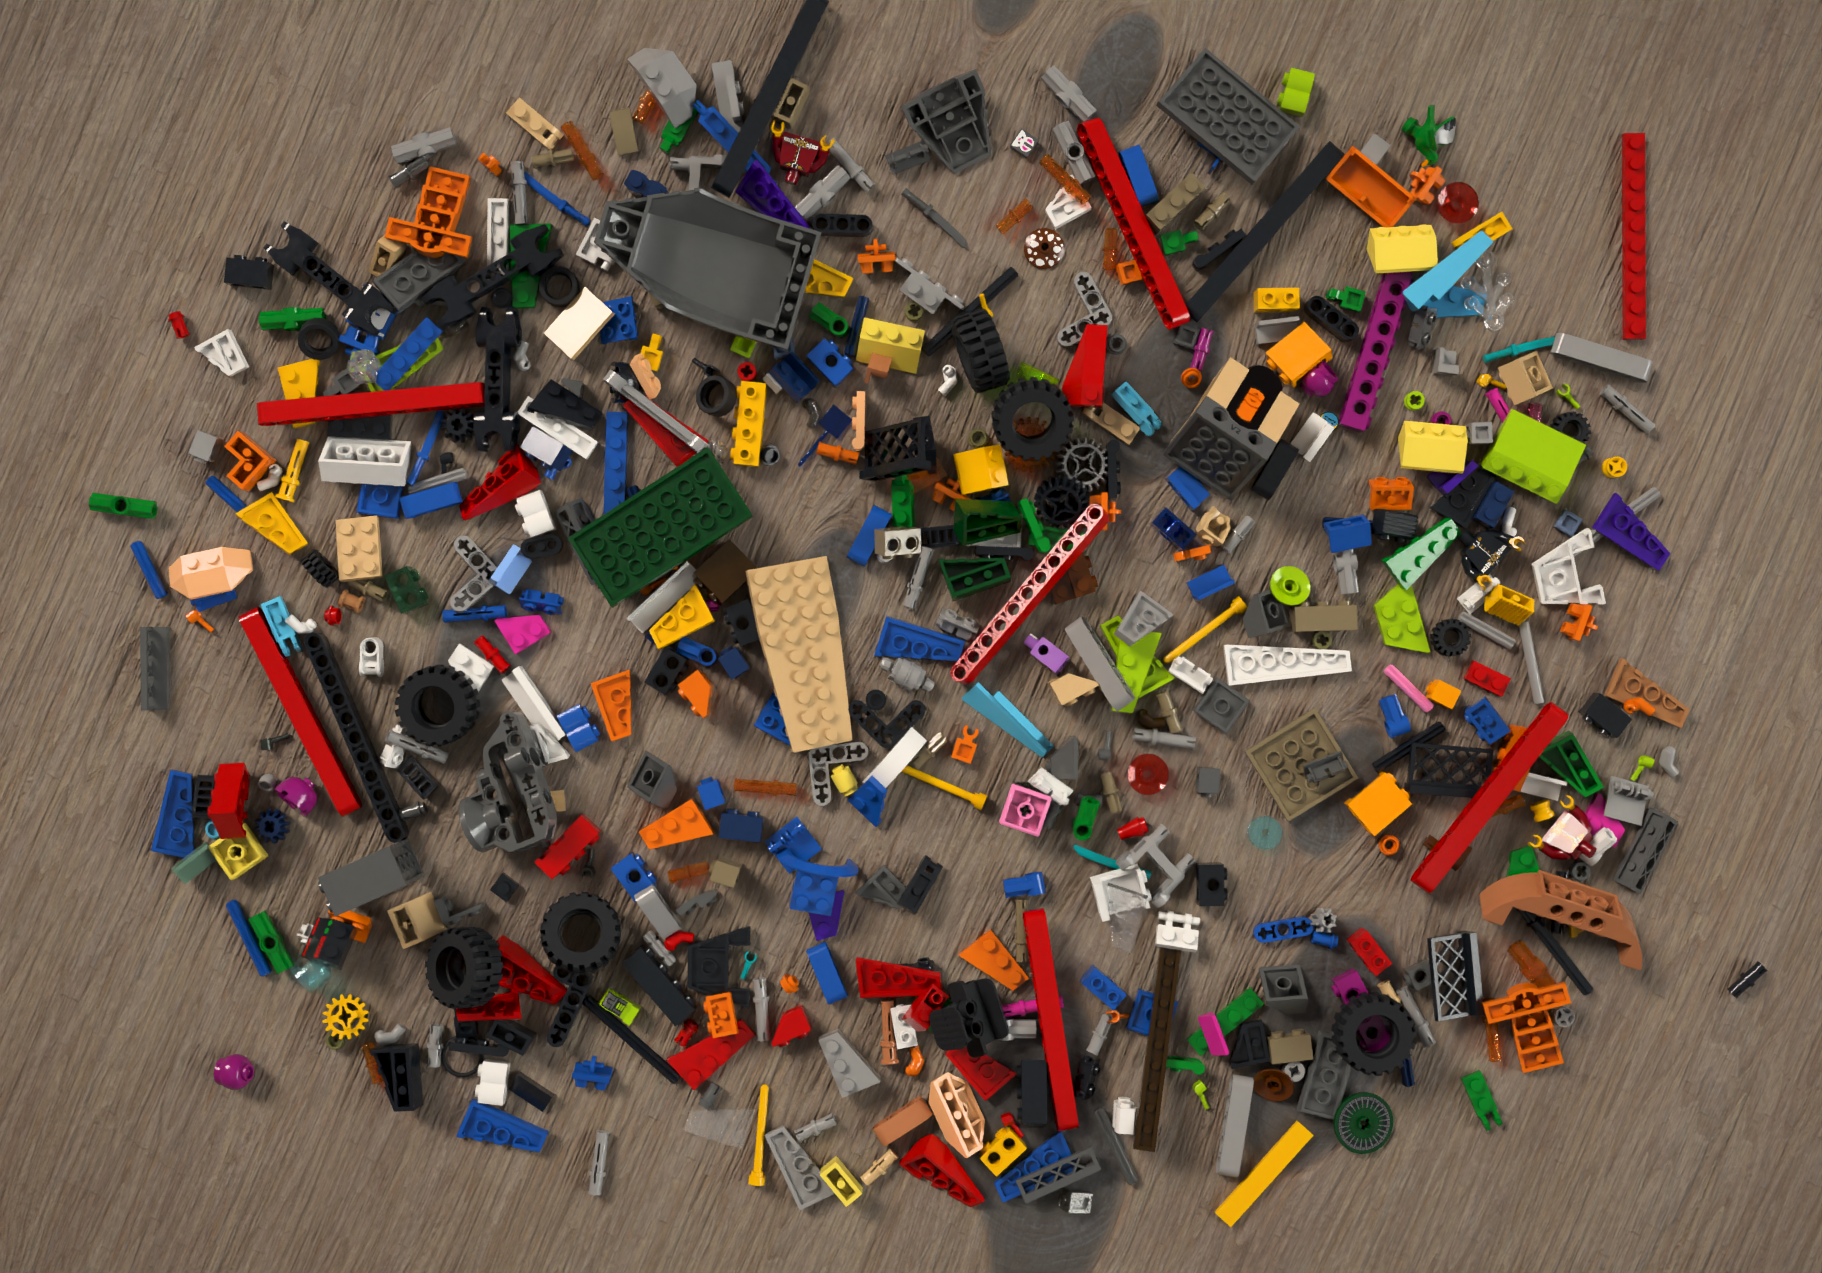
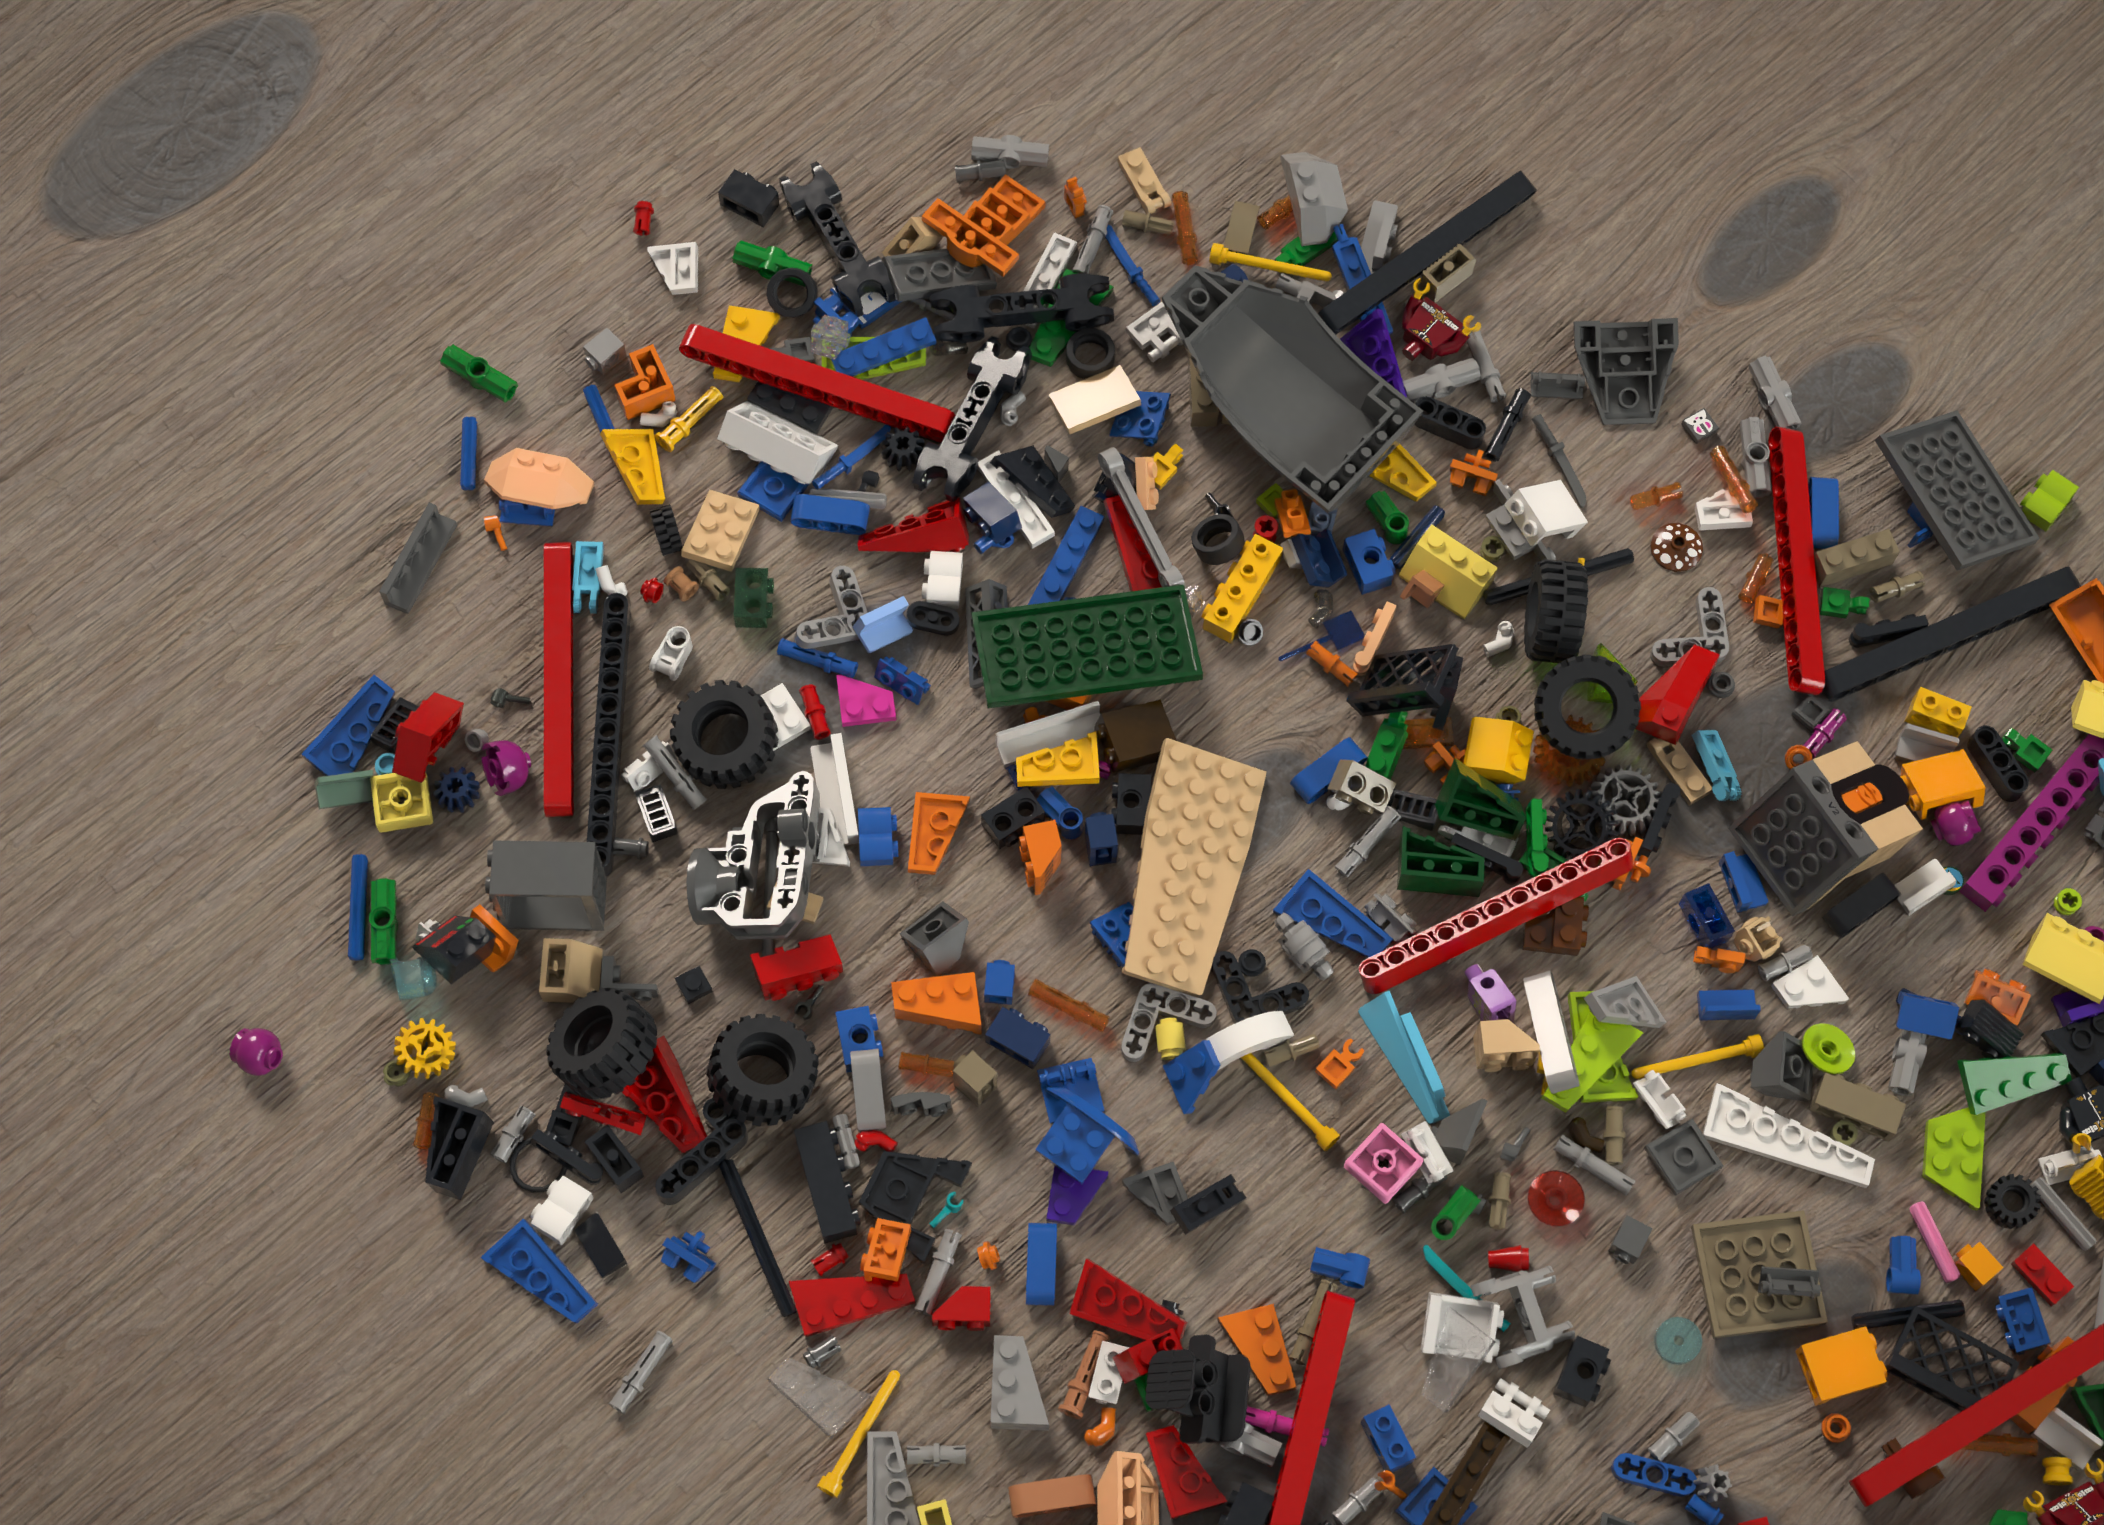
camera: 25 degrees right, 20 degrees down
lime leg [599,989,642,1026] -> none
none -> yellow piece [1209,243,1332,282]
none -> orange hips [1275,489,1311,538]
none -> black pin [1483,388,1531,462]
none -> white panel [1505,480,1588,546]
none -> light grey axle [1648,1412,1700,1462]
none -> white wing [1771,955,1849,1009]

